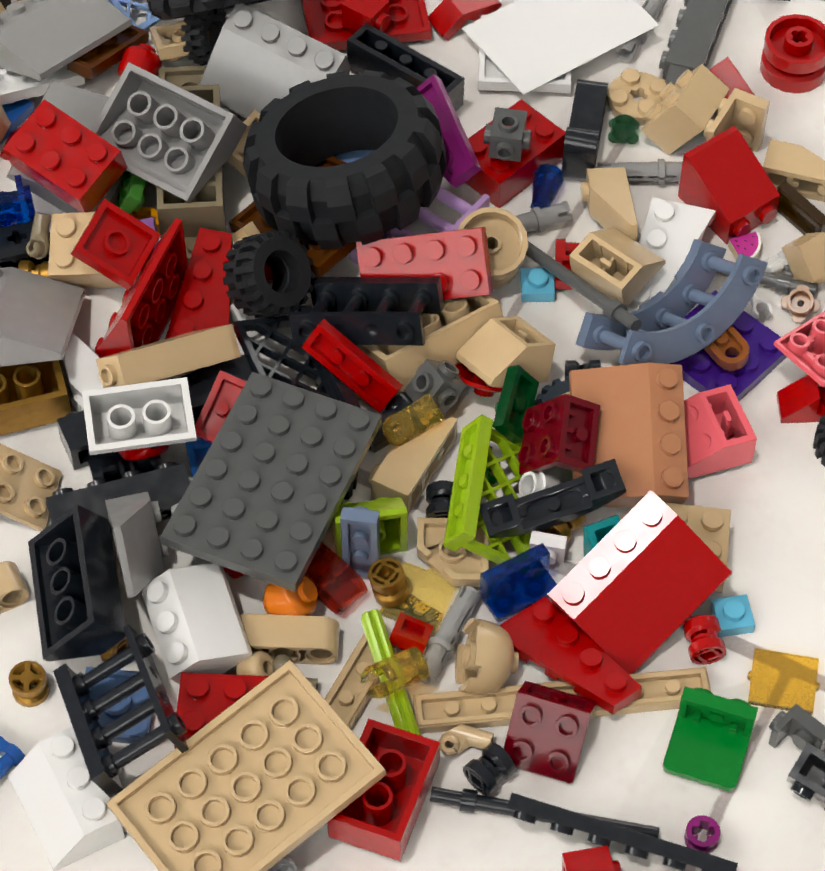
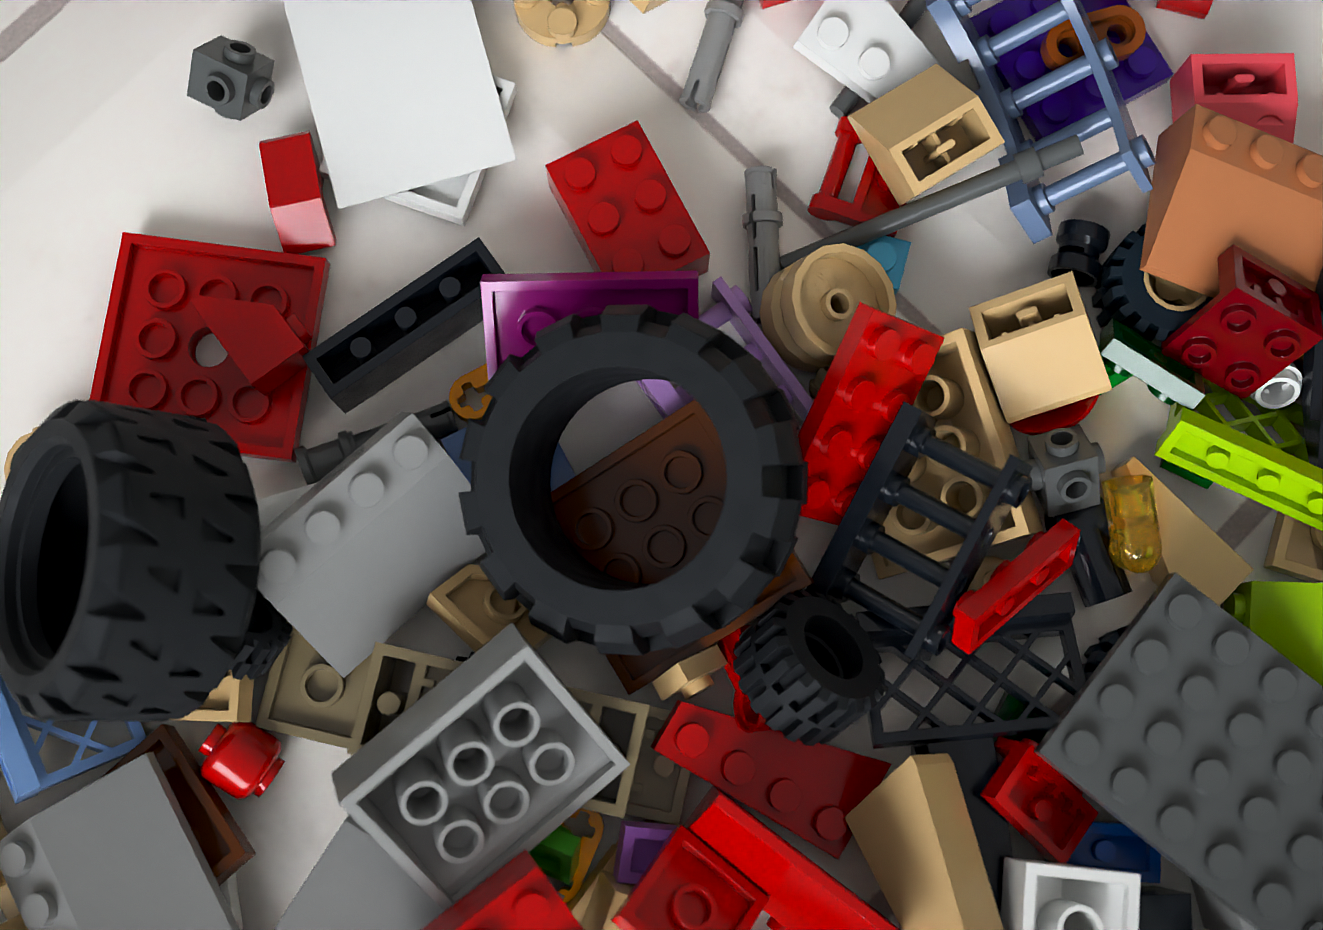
camera: 75 degrees left, 25 degrees up
black wheel [426,480,453,518] -> none
dark grey brick [484,107,532,162] -> none
clear blue cone [530,164,564,209] -> none
black beam [561,79,609,180] -> none
tan slope [580,167,638,242] -> none
clear green plate [607,114,640,145] -> none

